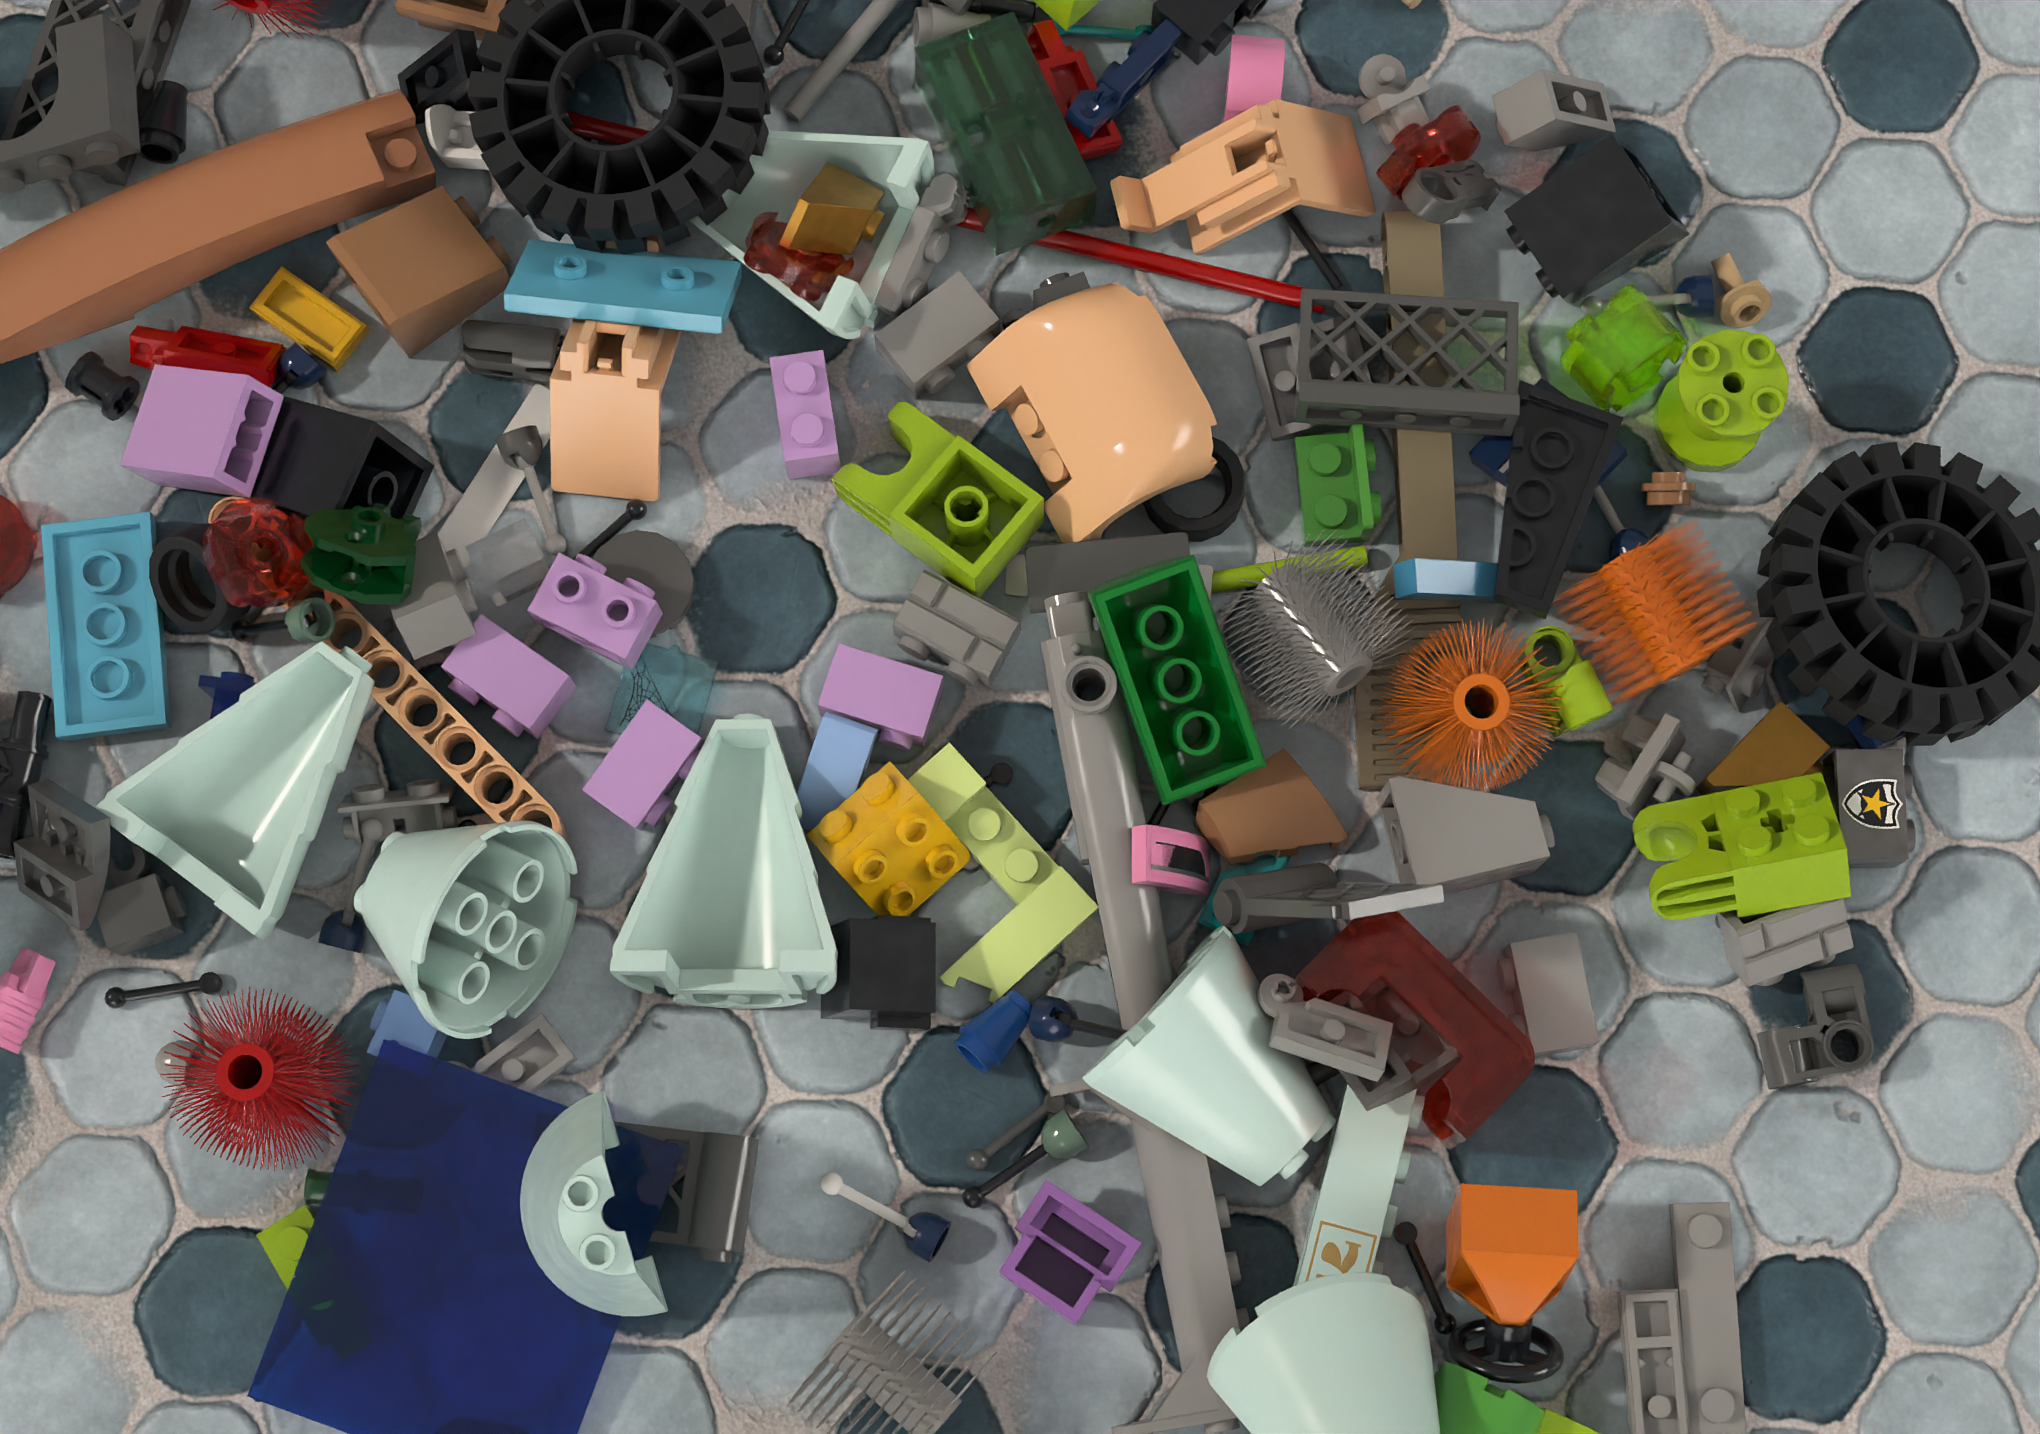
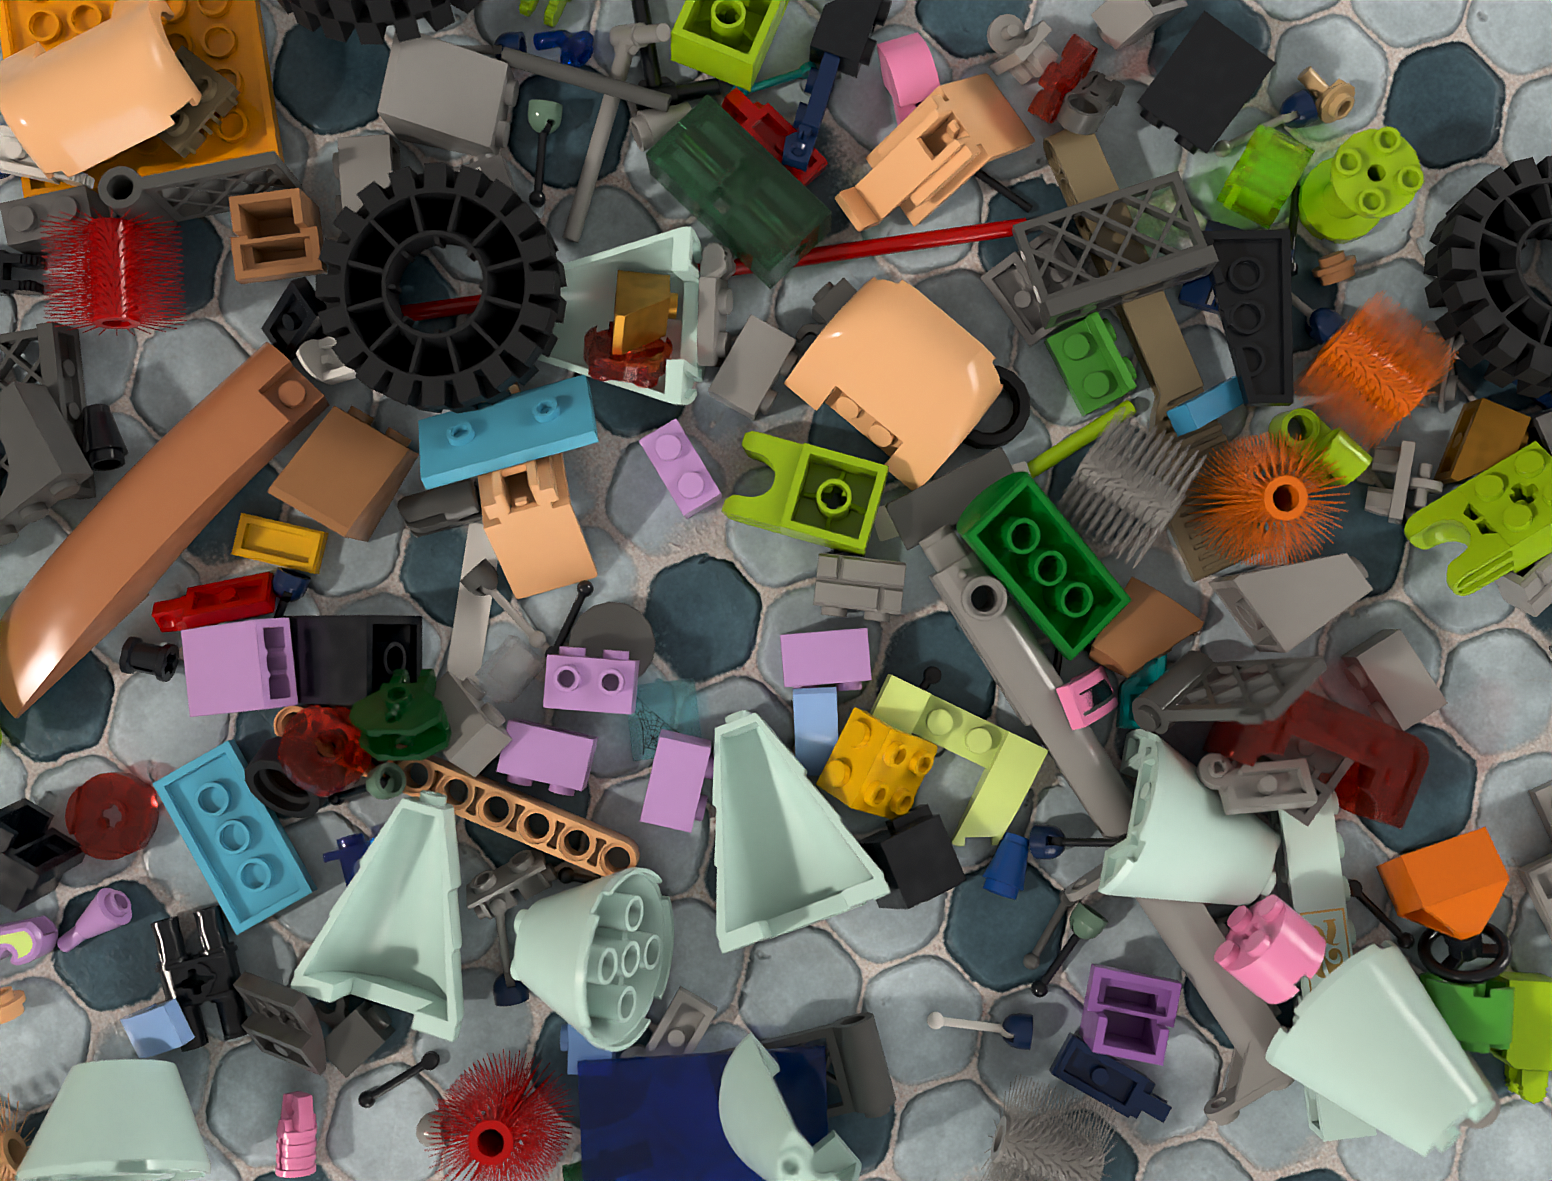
camera: 25 degrees left, 10 degrees up
none -> dark blue hinge [1049,1032,1172,1123]
none -> bright pink brick [1214,894,1326,1004]
none -> black piece [1288,185,1301,276]

